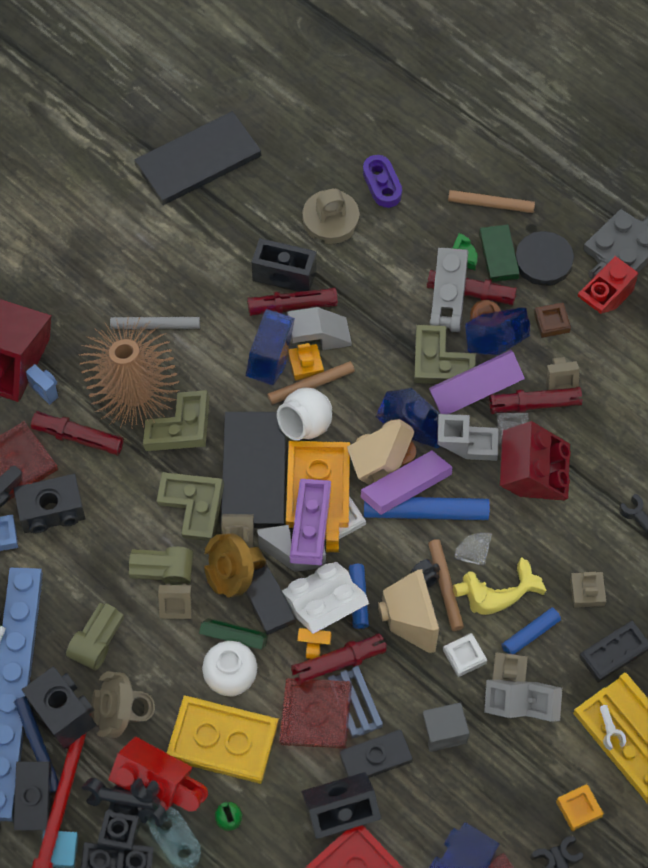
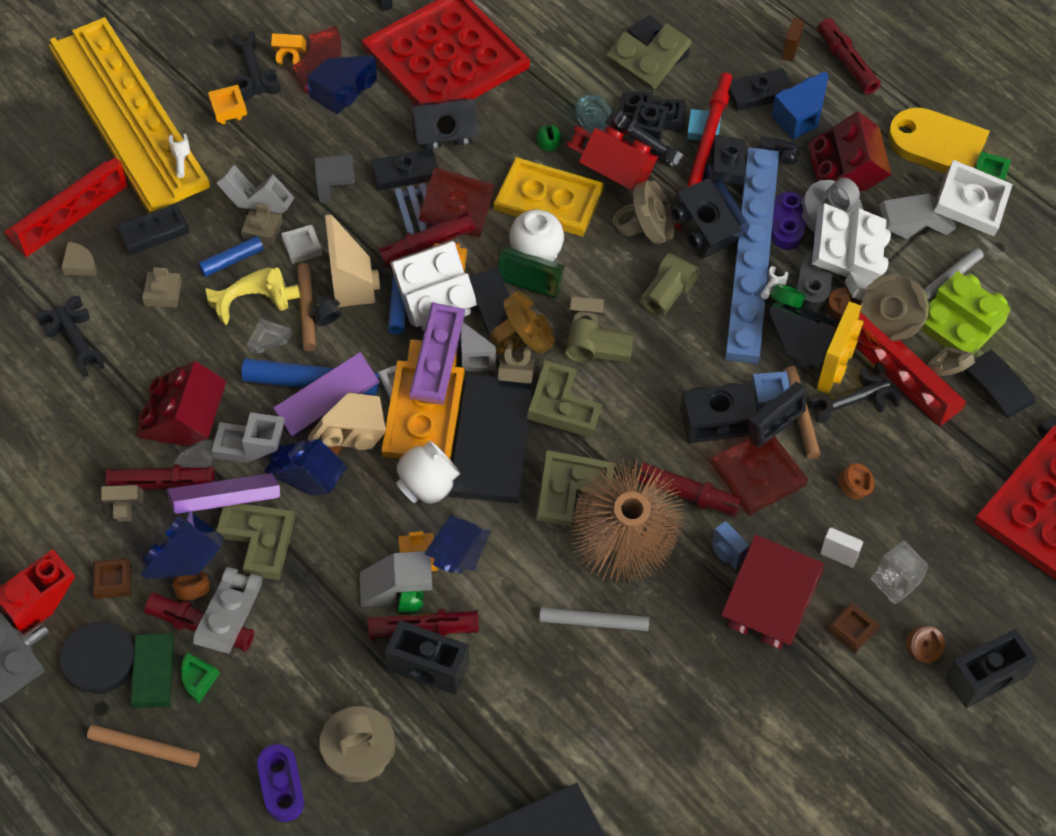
camera: 175 degrees left, 5 degrees down
medium nougat bar [267,361,355,405] -> none

